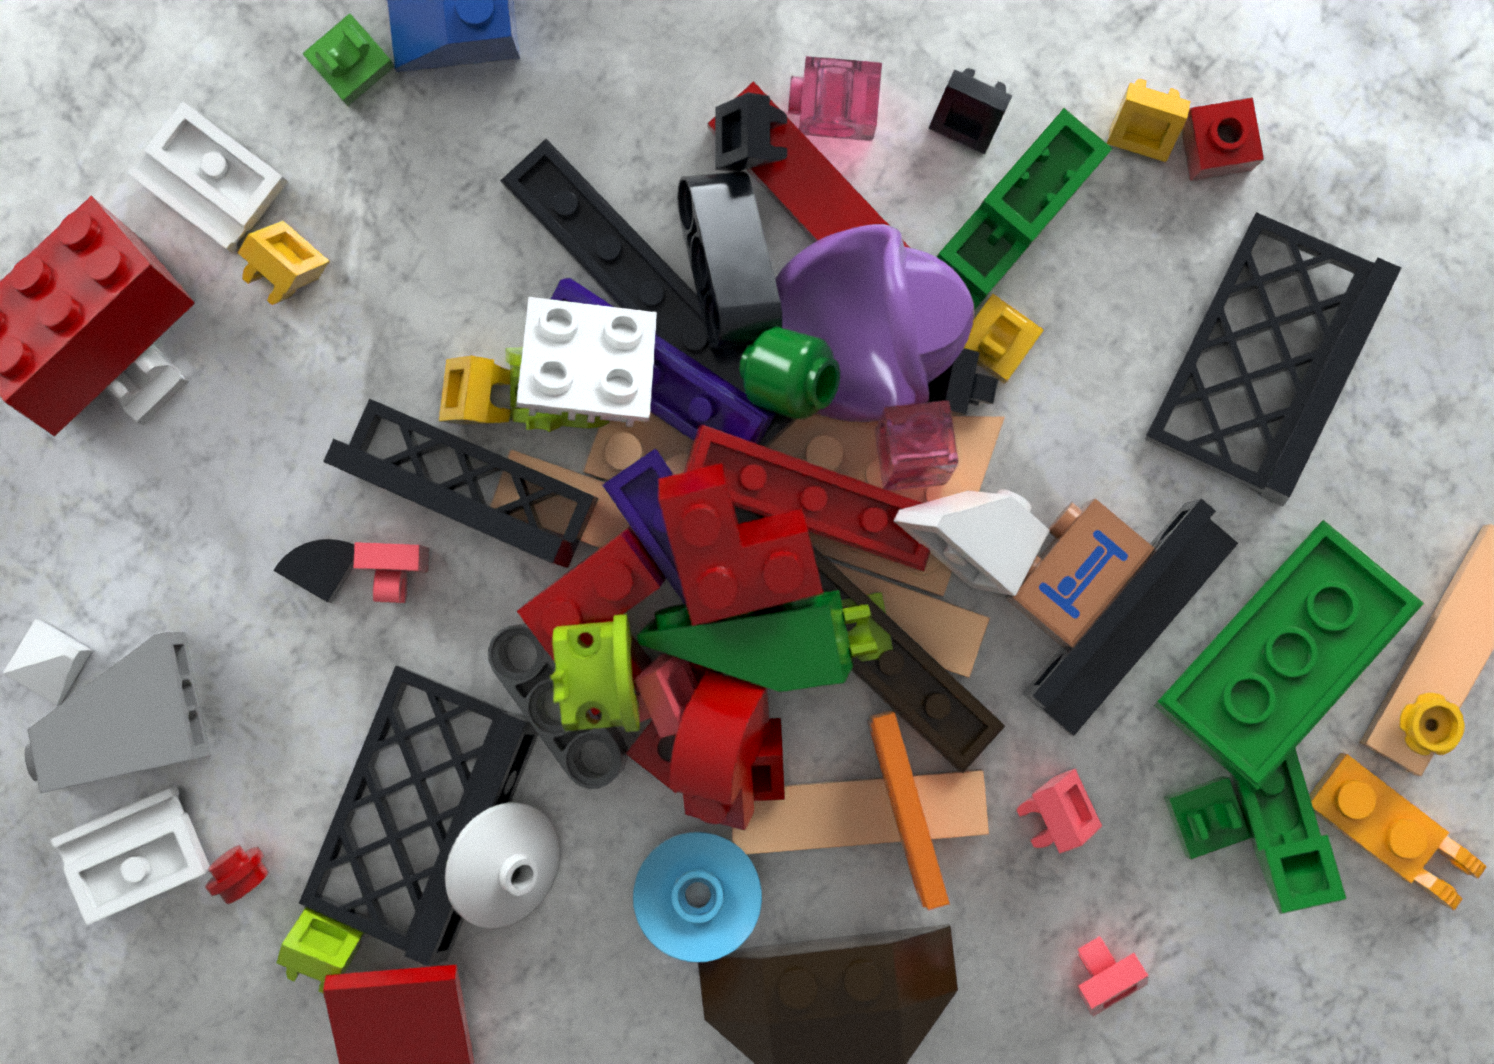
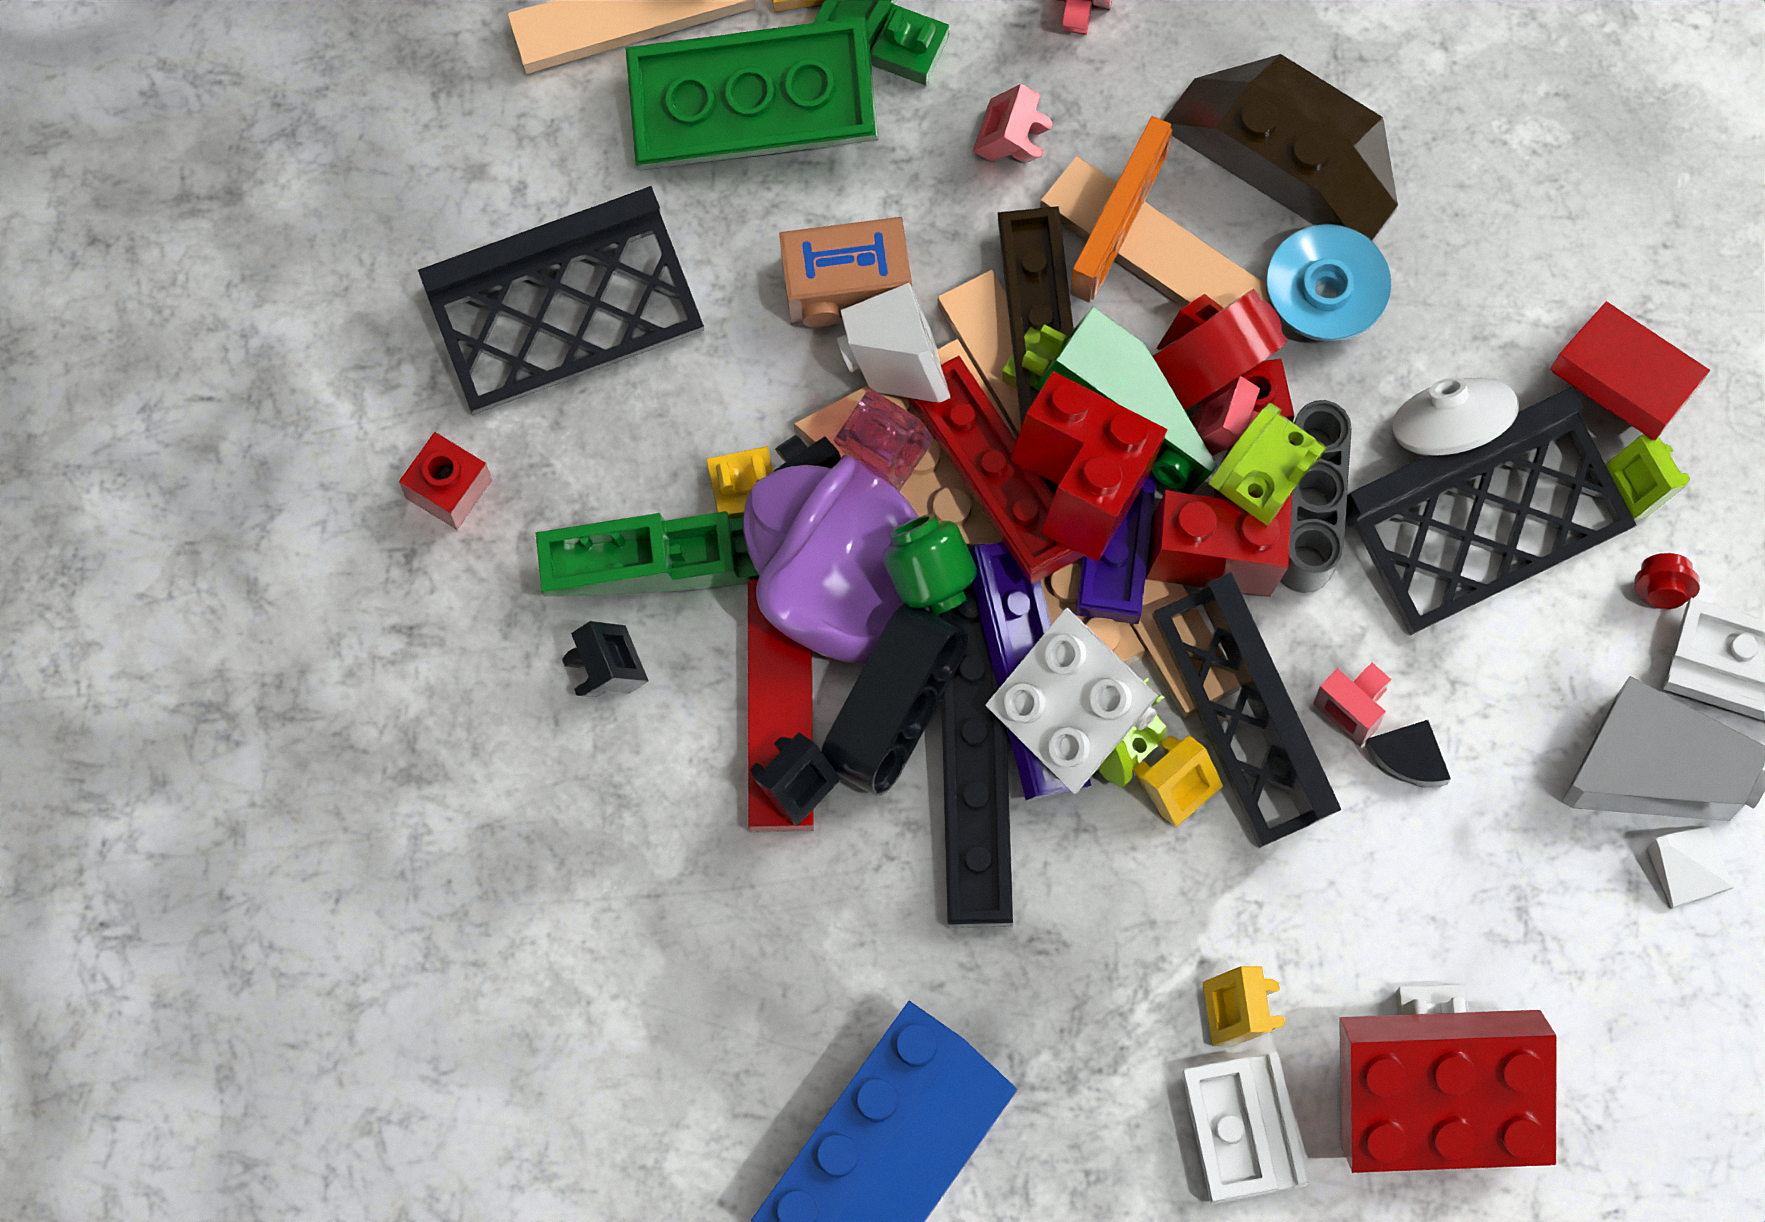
camera: 135 degrees left, 15 degrees down
bright green tile [302,13,395,107] -> none
clear pink brick [788,56,882,141] -> none
black fence [1022,498,1238,736] -> none
yellow tile [1107,78,1191,162] -> none

